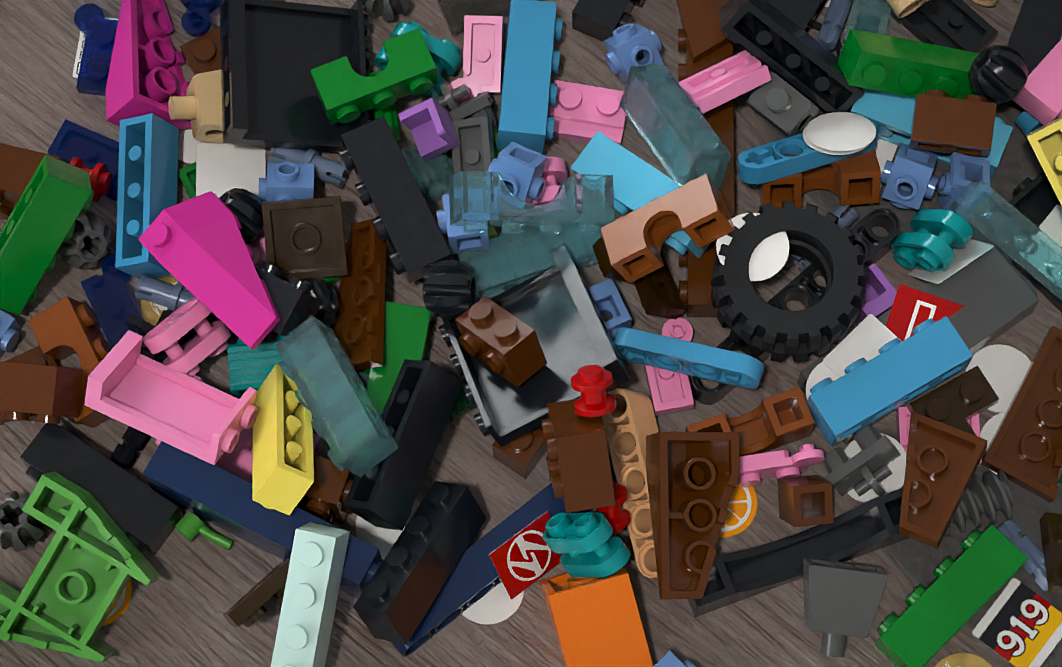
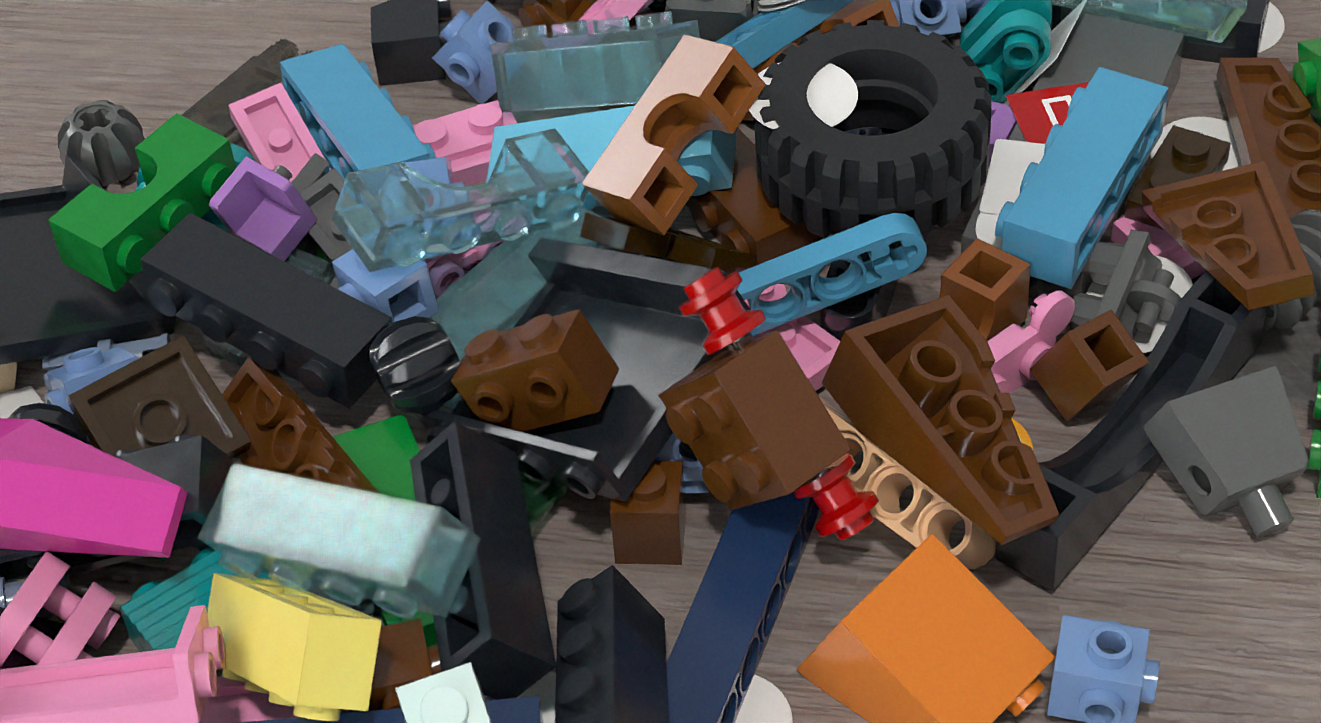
camera: 30 degrees left, 25 degrees down
red sticker [489,511,562,600] -> none
teal brick [542,512,630,577] -> none

